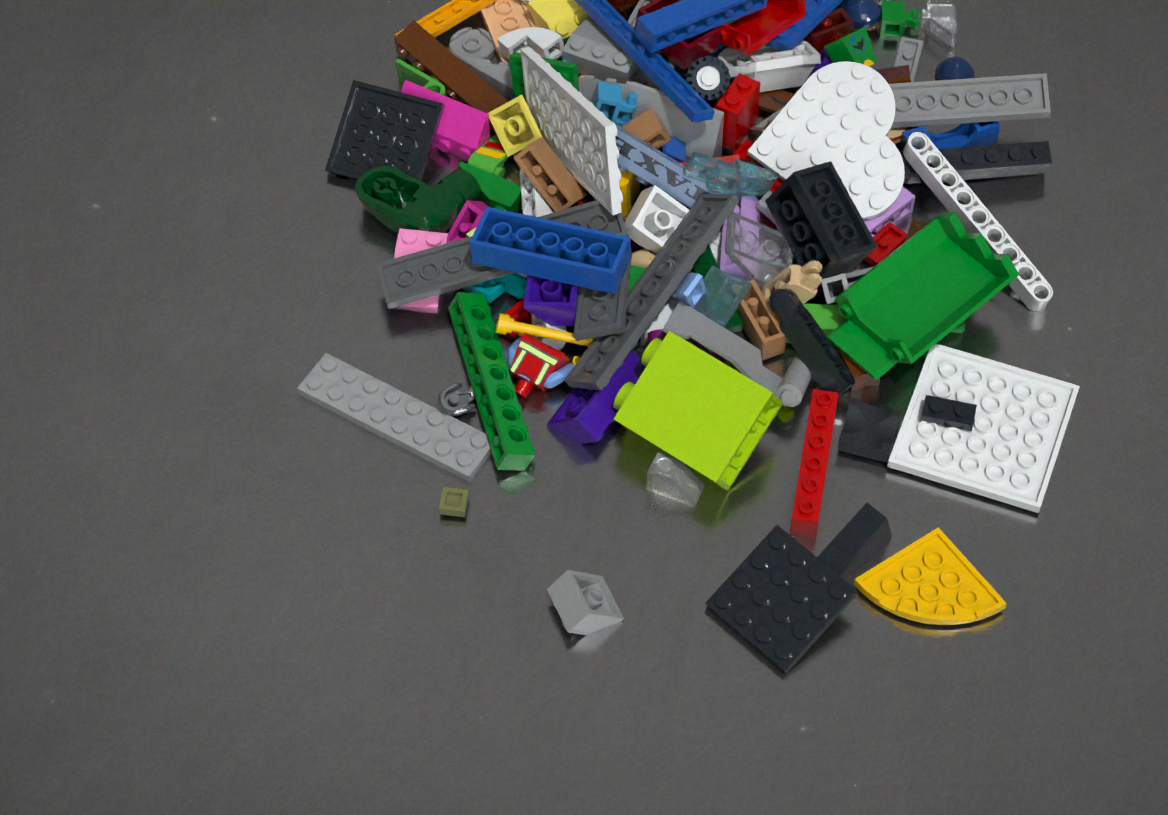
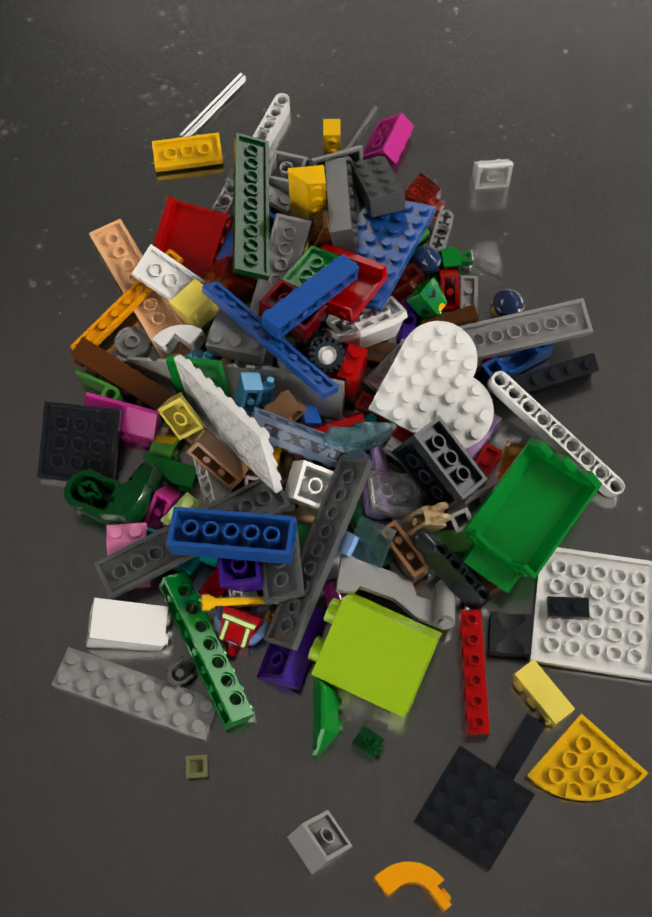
camera: 10 degrees left, 10 degrees up
none -> white slope [86,598,171,651]
none -> green wedge [313,676,343,759]
none -> dark green brick [351,725,386,761]
none -> light orange arch [374,862,452,912]
none -> red slope [439,269,459,310]
none -> light yellow brick [512,659,575,728]

